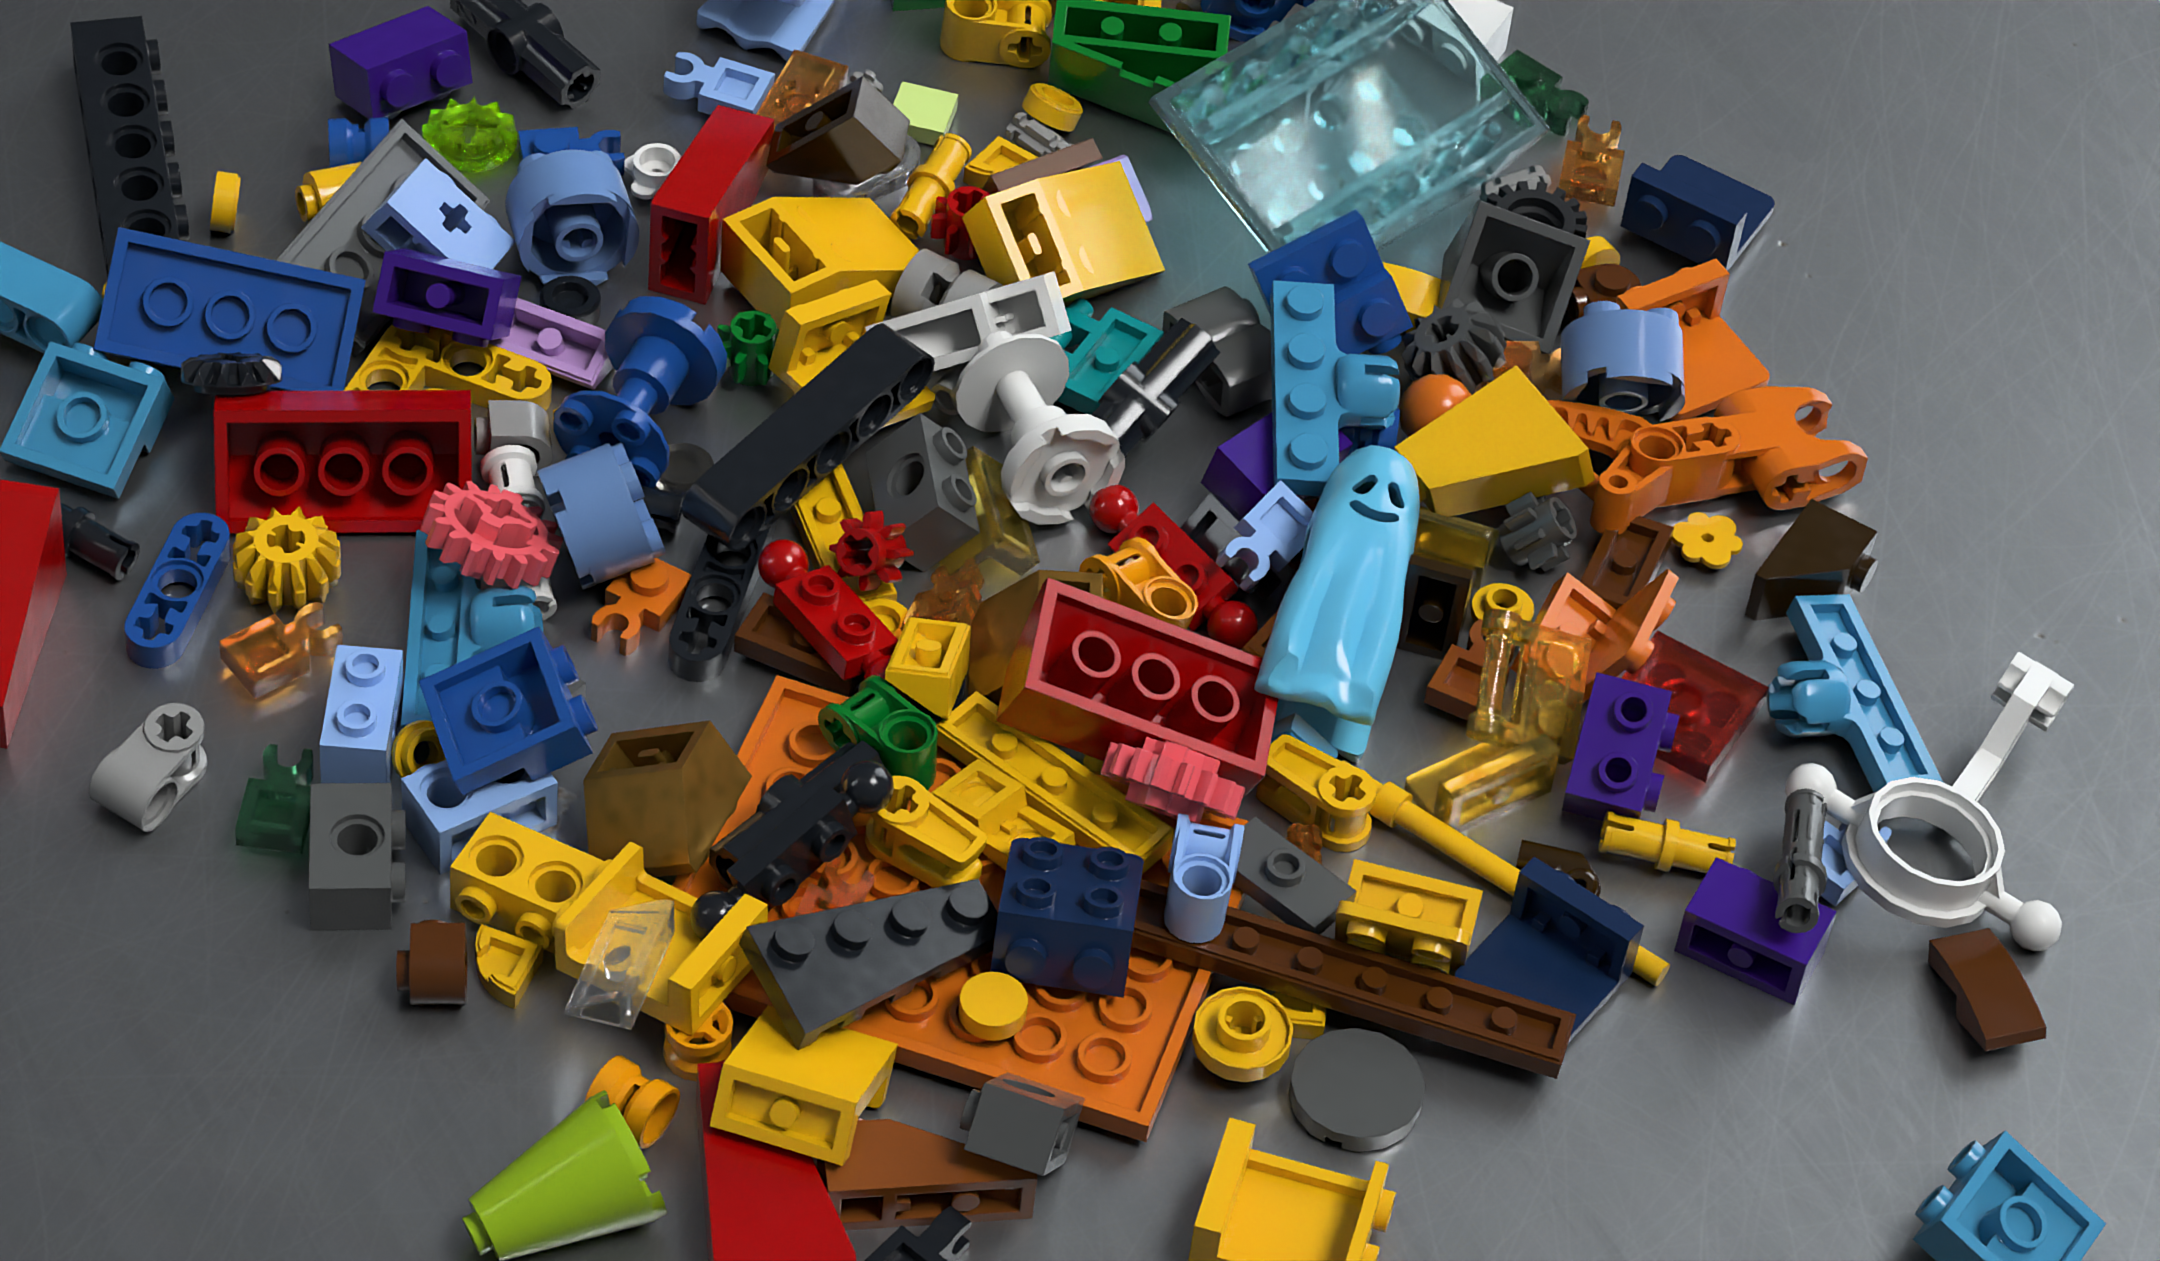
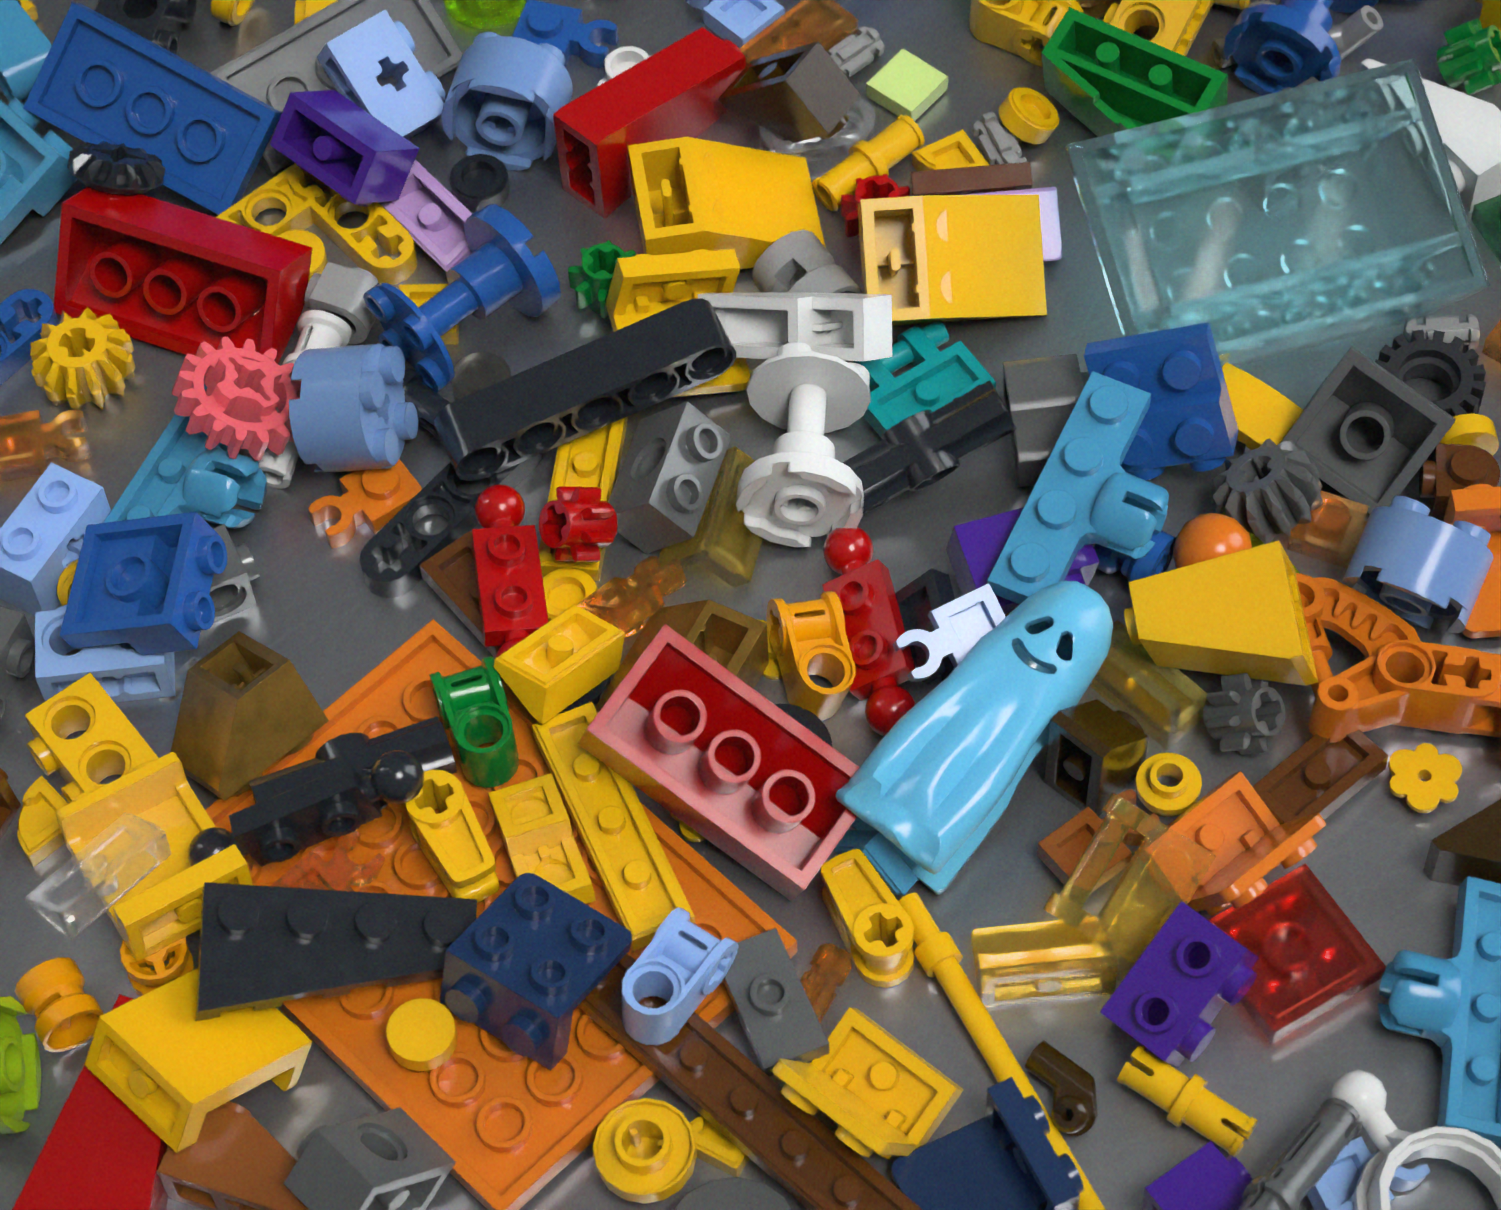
camera: 35 degrees right, 10 degrees up
coral gear [1100,737,1245,824] -> none

